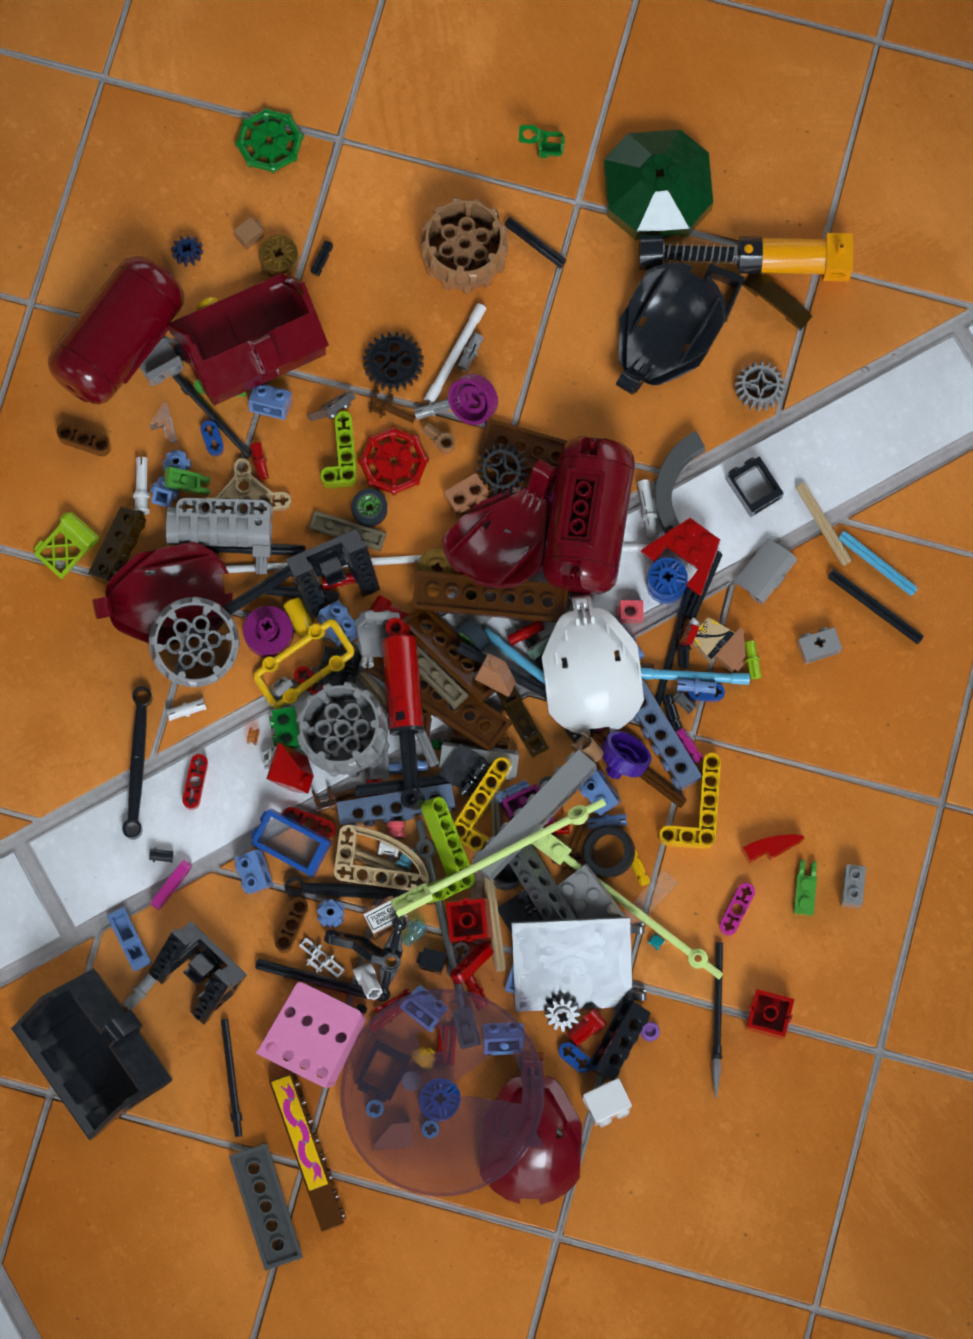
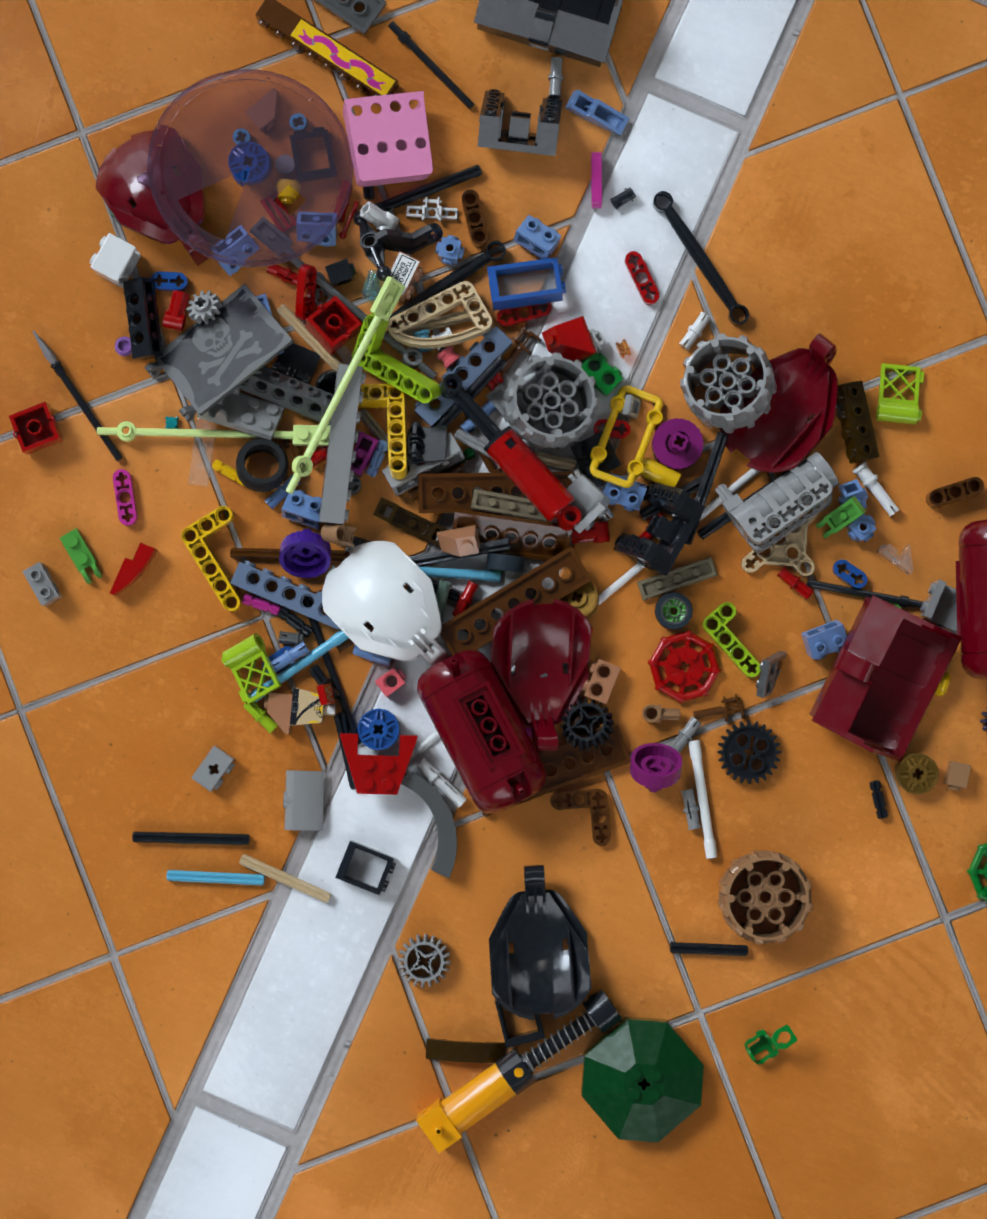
camera: 145 degrees right, 10 degrees up
none -> lime piece [221,633,282,704]
none -> reddish brown beam [550,789,611,846]

